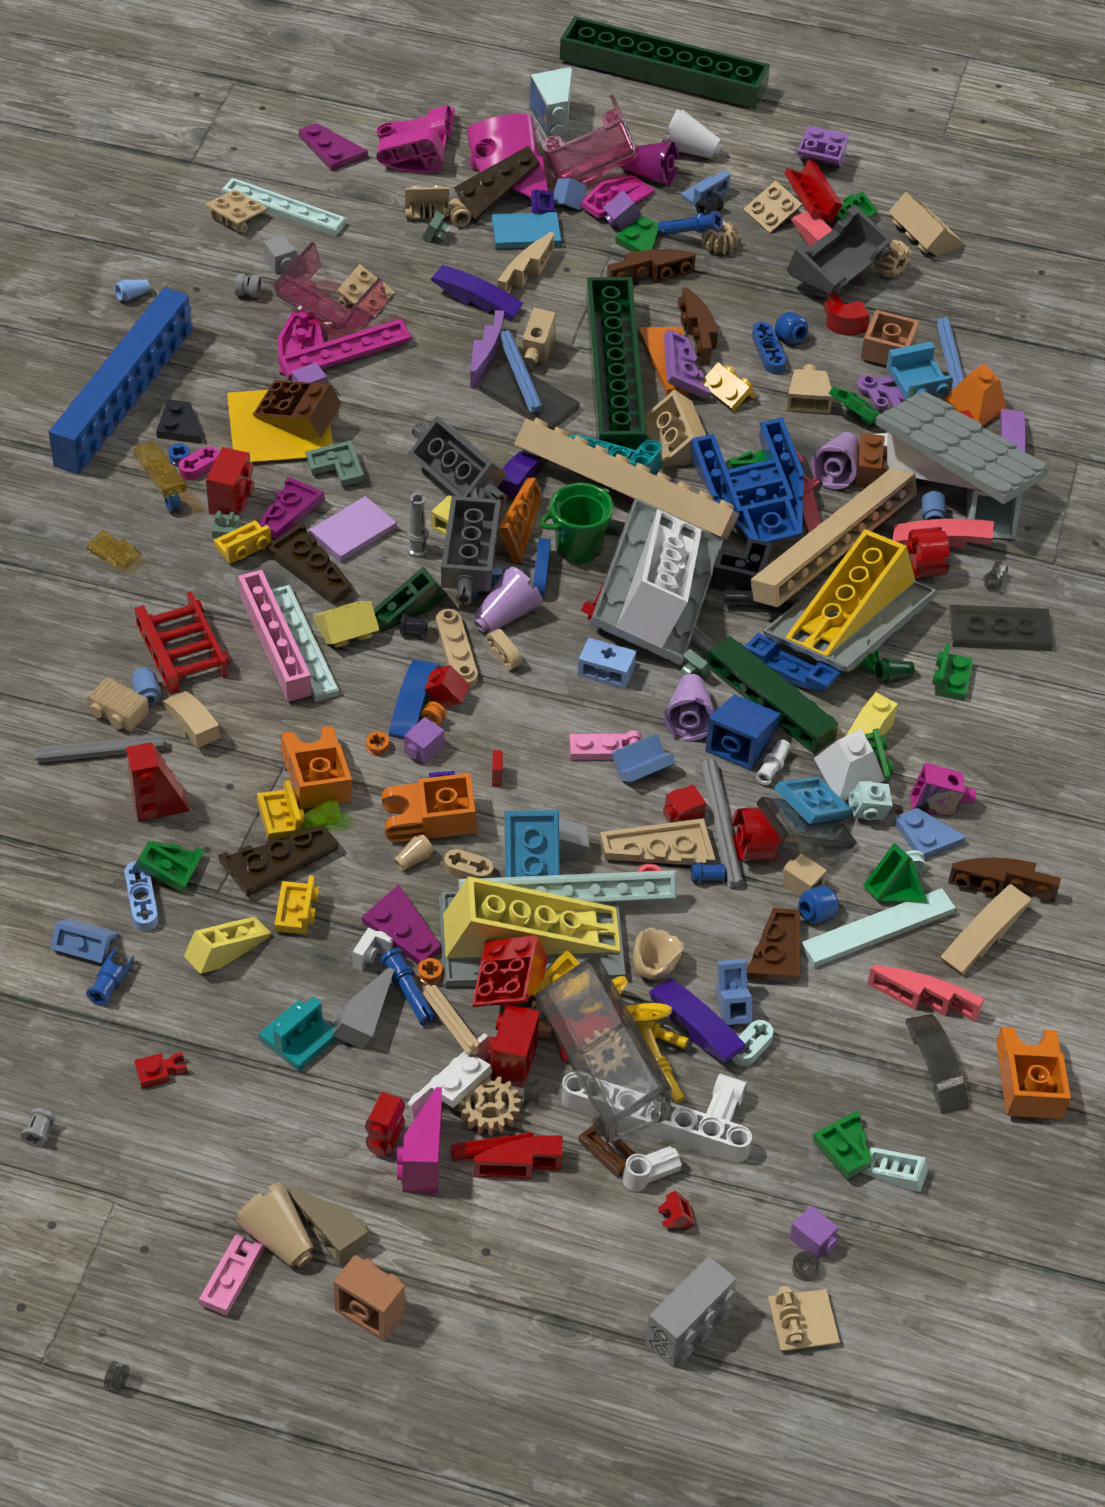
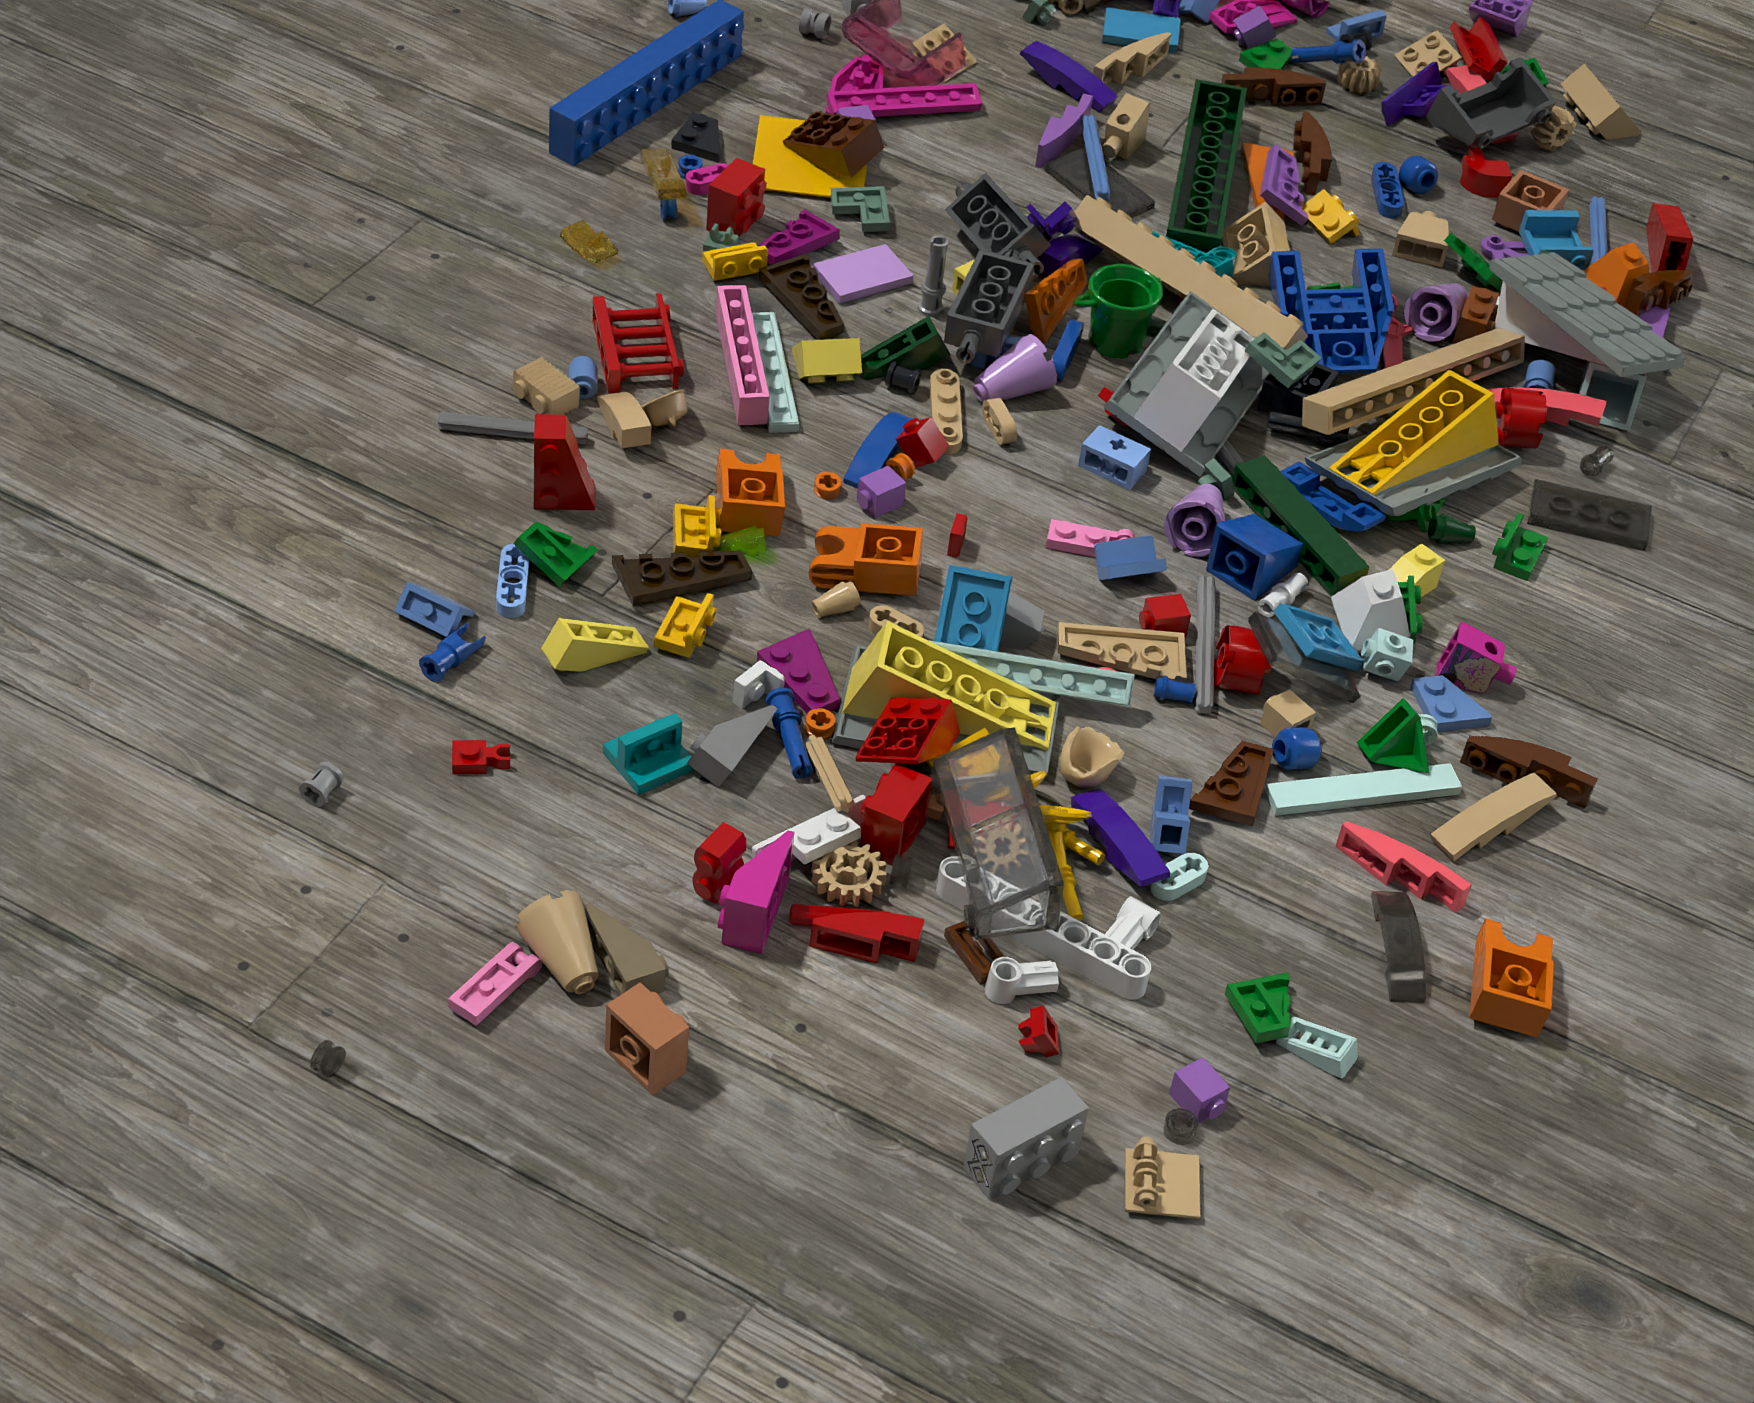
camera: 10 degrees right, 5 degrees down
none -> tan piece [641,389,688,428]
none -> dark purple bracket [1026,201,1078,242]
none -> sand green plate [1244,332,1322,388]
none -> dark purple bracket [1381,62,1449,125]
none -> reddish brown slope [1626,270,1693,317]
none -> red slope [1646,203,1694,272]

